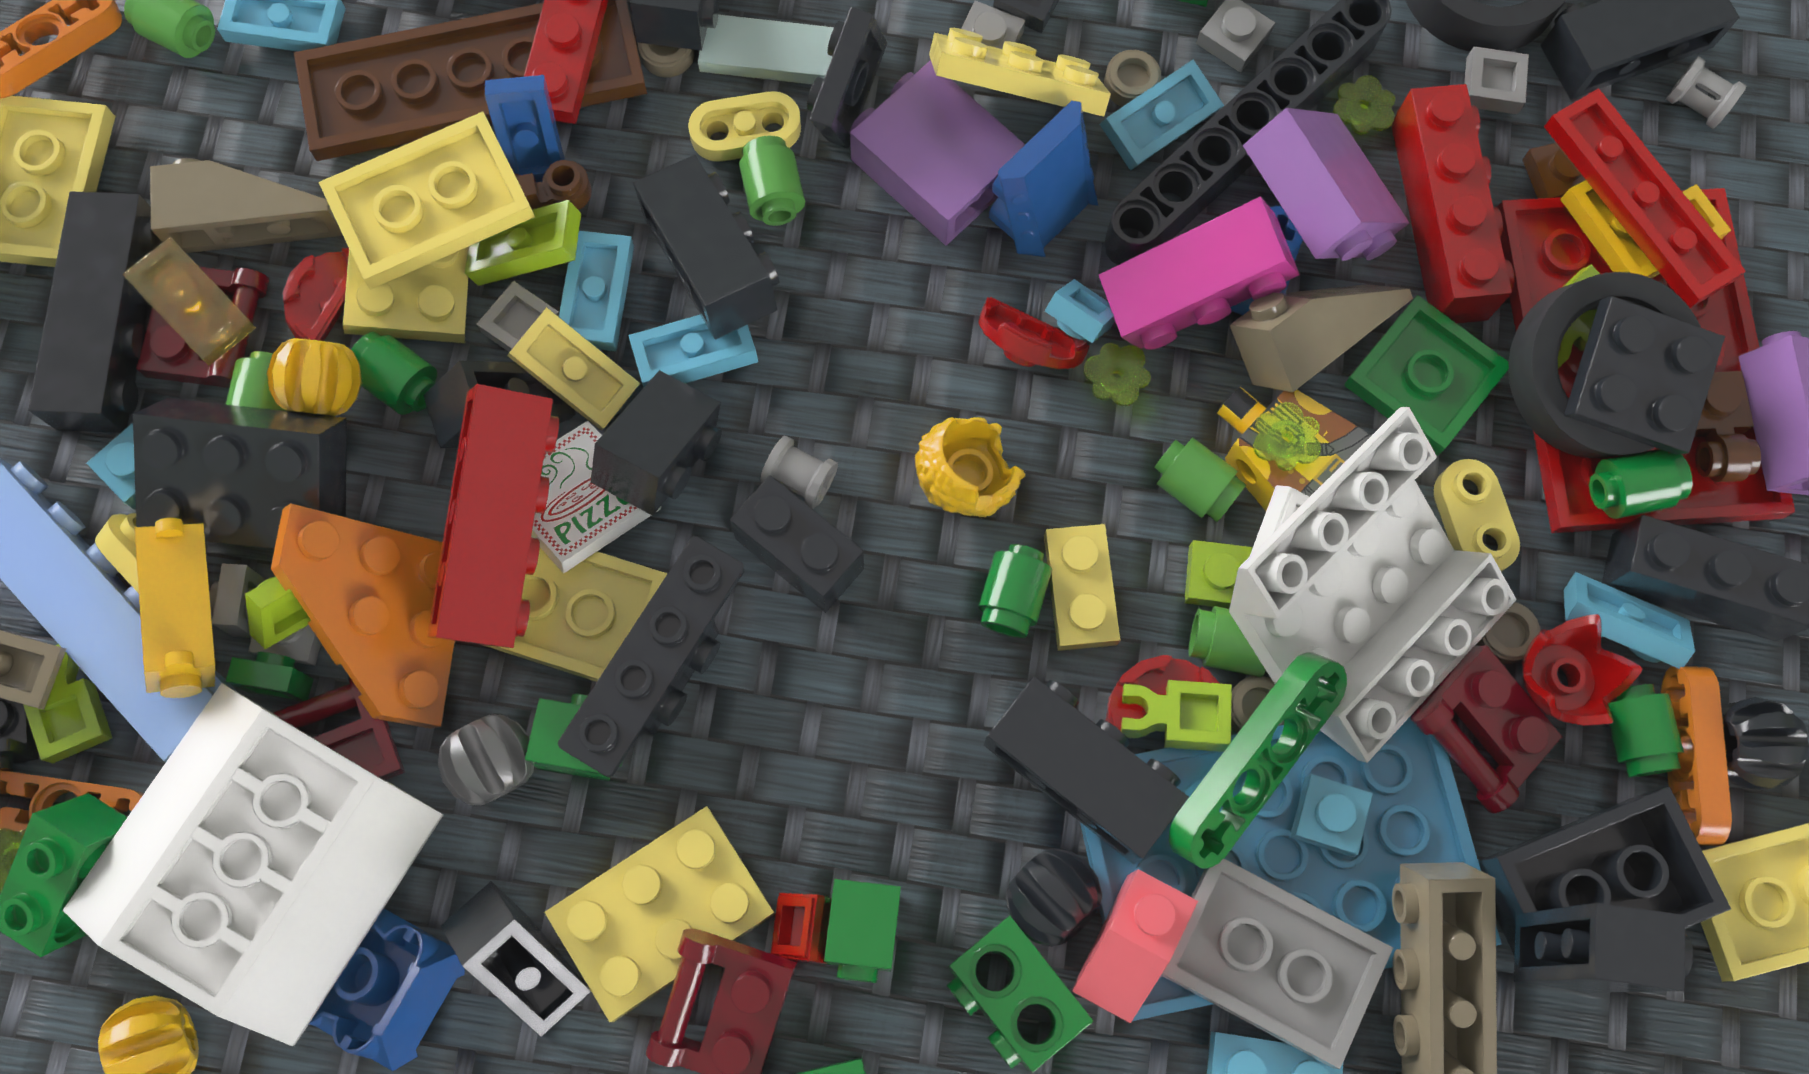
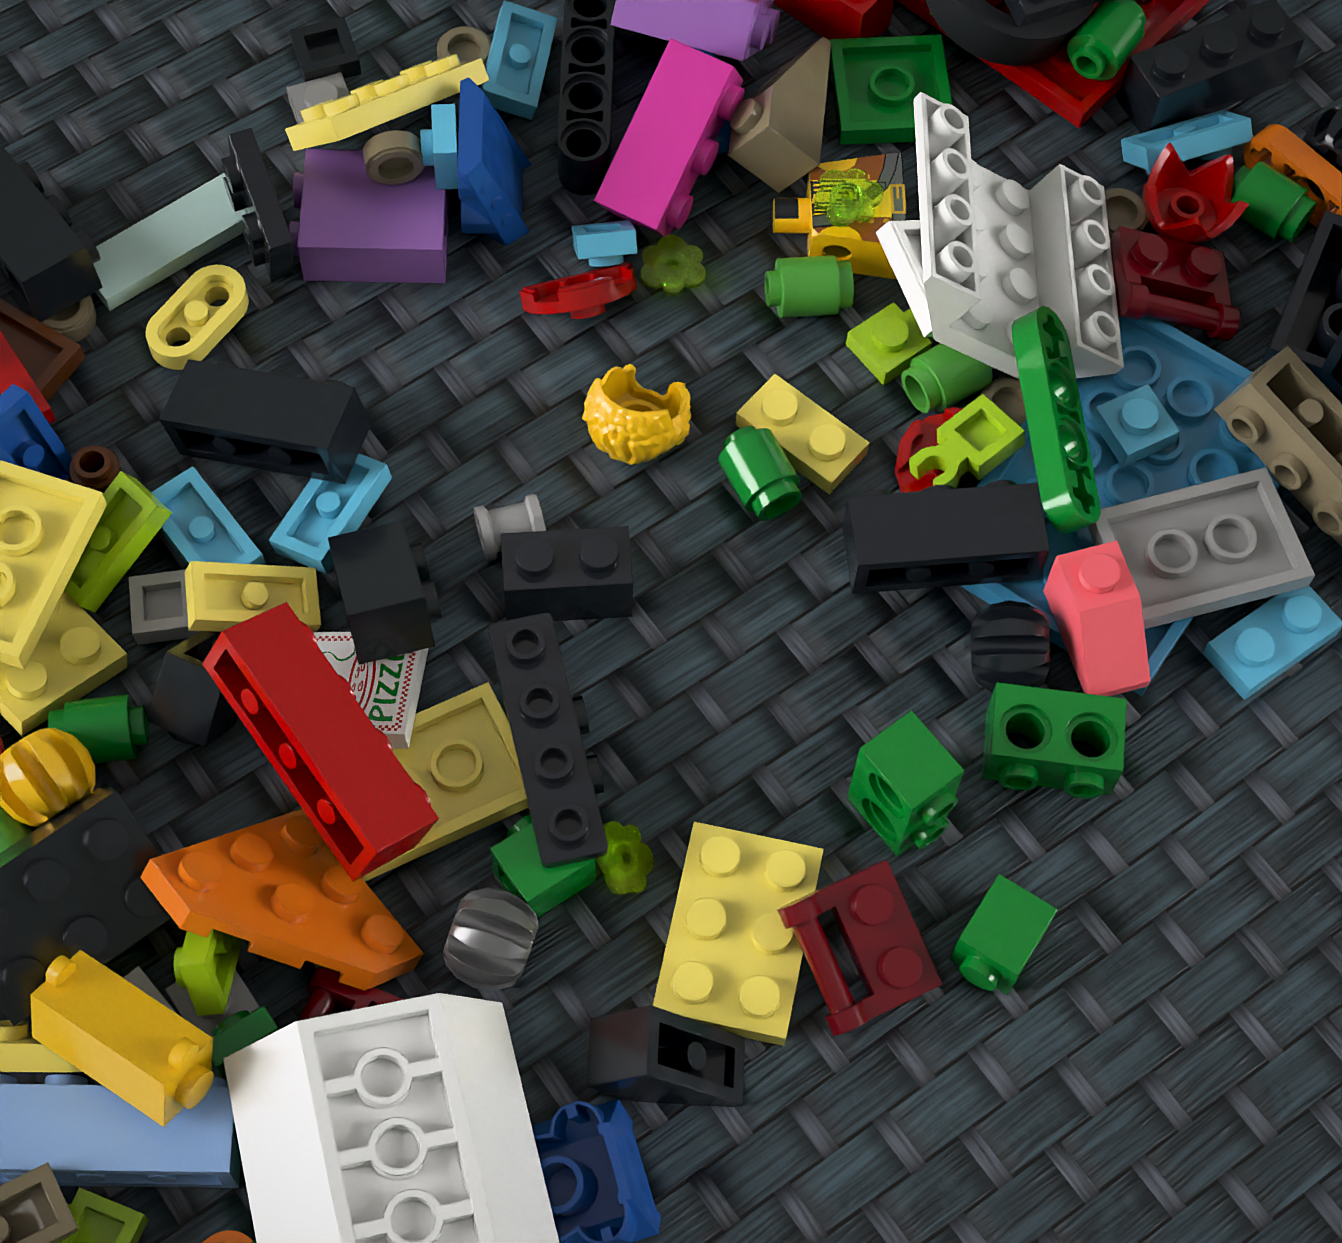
camera: 45 degrees left, 10 degrees down
bright green brick [739,136,805,226] -> none
red slope [771,893,832,964] -> none
light yellow plate [1434,459,1520,572] -> none
none -> dark tan tile [362,130,425,185]
none -> medium azure plate [420,104,458,190]
none -> clear neon green plant [596,821,654,895]

